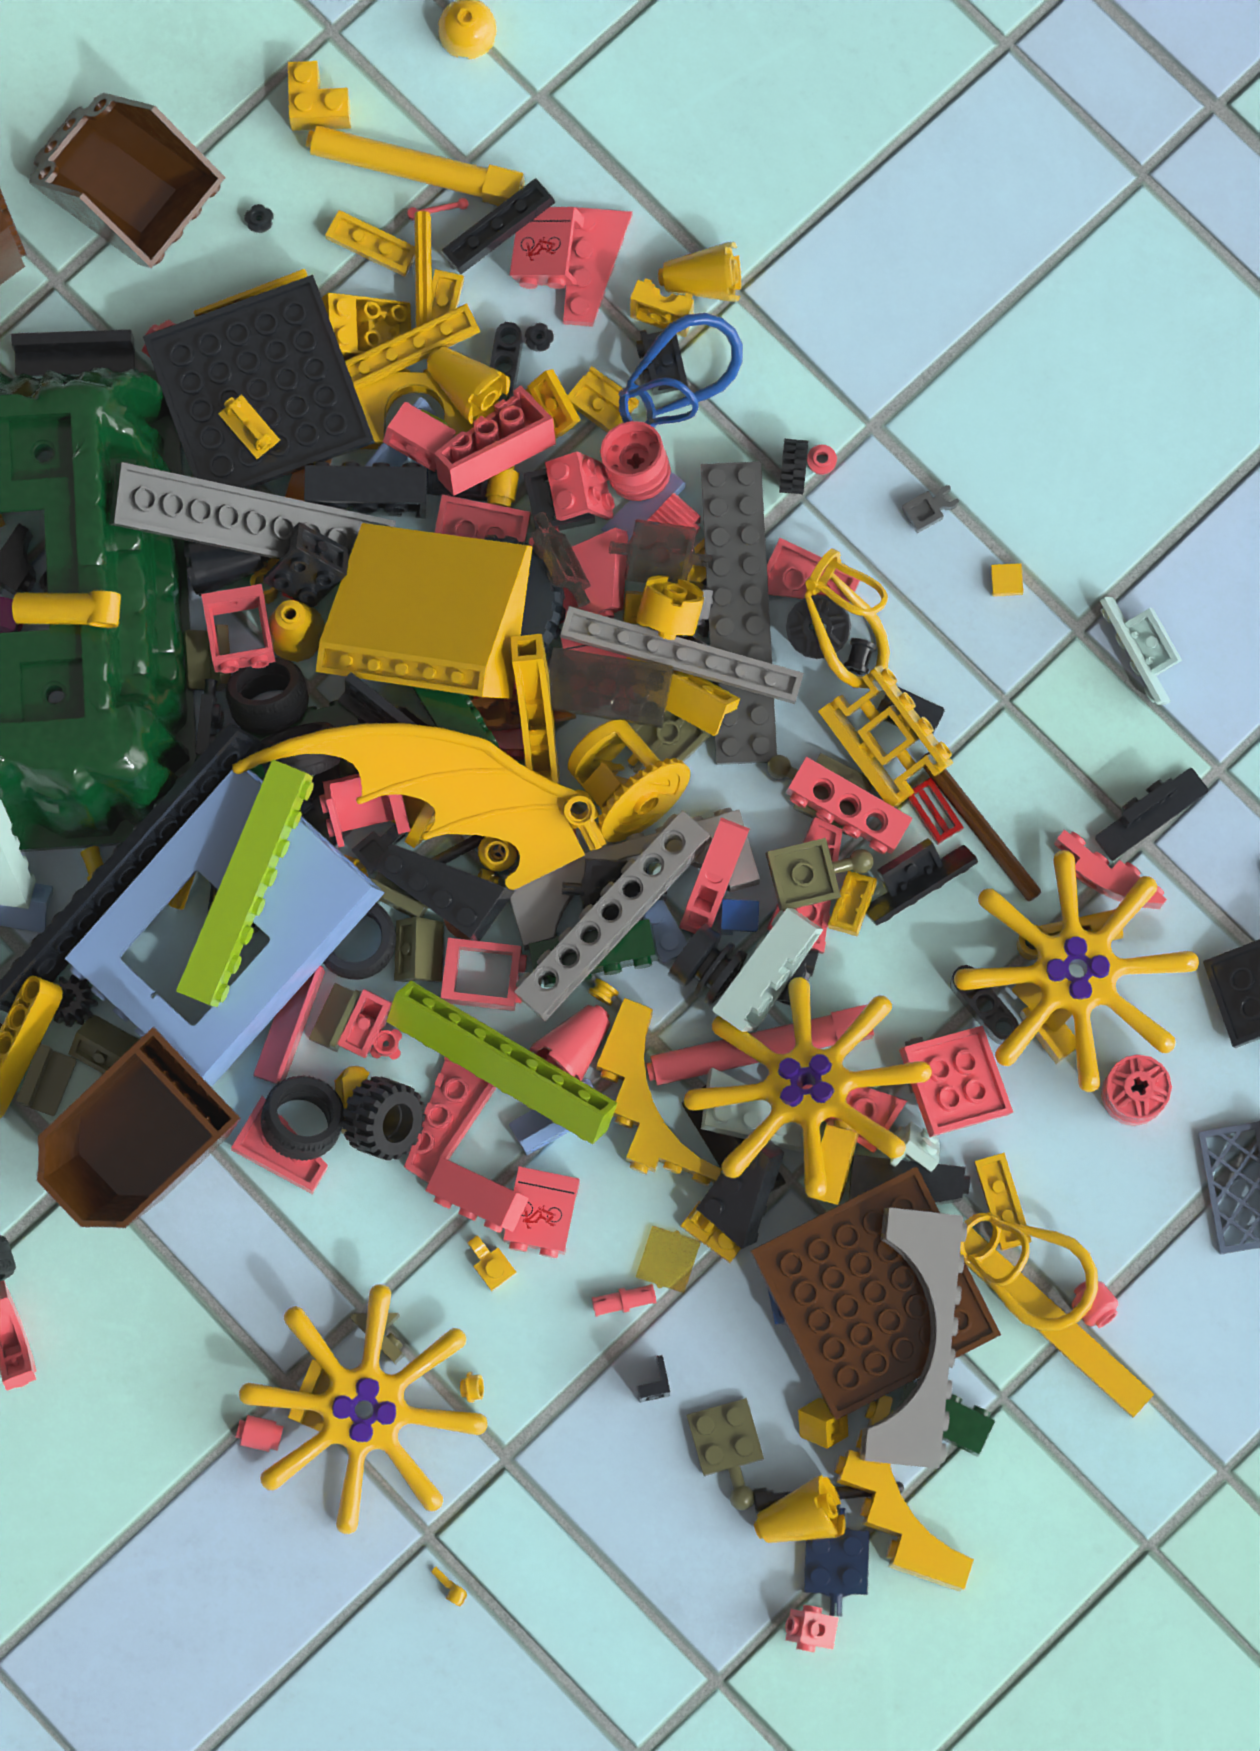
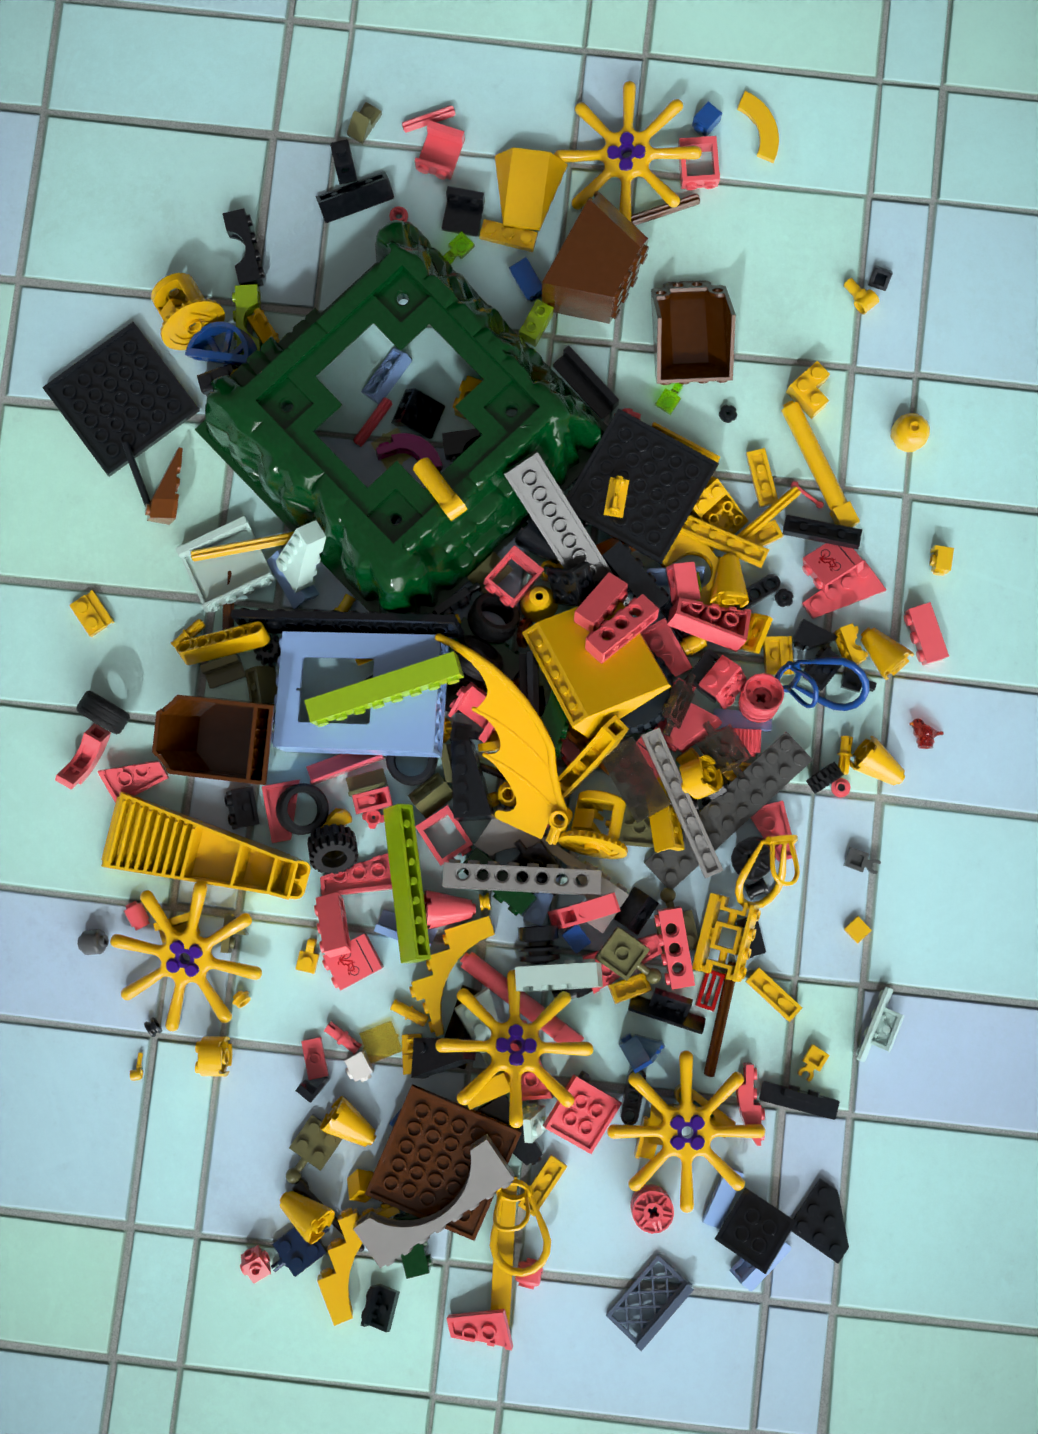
camera: 55 degrees right, 5 degrees up
none -> dark grey head [77,929,109,955]
none -> coral wing [98,760,169,803]
none -> yellow brick [101,791,310,900]
none -> black bush [144,1017,162,1037]
none -> yellow brick [195,1036,233,1077]
none -> black bracket [224,786,260,830]
none -> coral plate [301,1037,329,1080]
none -> yellow cone [320,1096,377,1147]
none -> white brick [344,1050,374,1083]
none -> black bracket [361,1284,400,1332]
none -> yellow axle [390,999,429,1027]
none -> coral wing [446,1309,513,1351]
none -> copper gear [516,617,533,648]
none -> coral brick [574,572,628,632]
none -> coral brick [585,594,659,664]
none -> black panel [613,887,659,935]
none -> blue wedge [619,1033,665,1073]
none -> clear neon green plate [655,383,684,415]
none -> light blue slope [702,1168,744,1229]
none -> yellow plate [745,967,802,1022]
none -> black slope [792,619,838,651]
none -> yellow plate [797,1044,830,1082]
none -> yellow axle [837,736,853,775]
none -> black plate [840,668,877,693]
none -> yellow cone [850,736,905,785]
none -> coral brick [904,602,949,666]
none -> clear red animal [910,718,944,749]
none -> yellow brick [929,545,954,576]

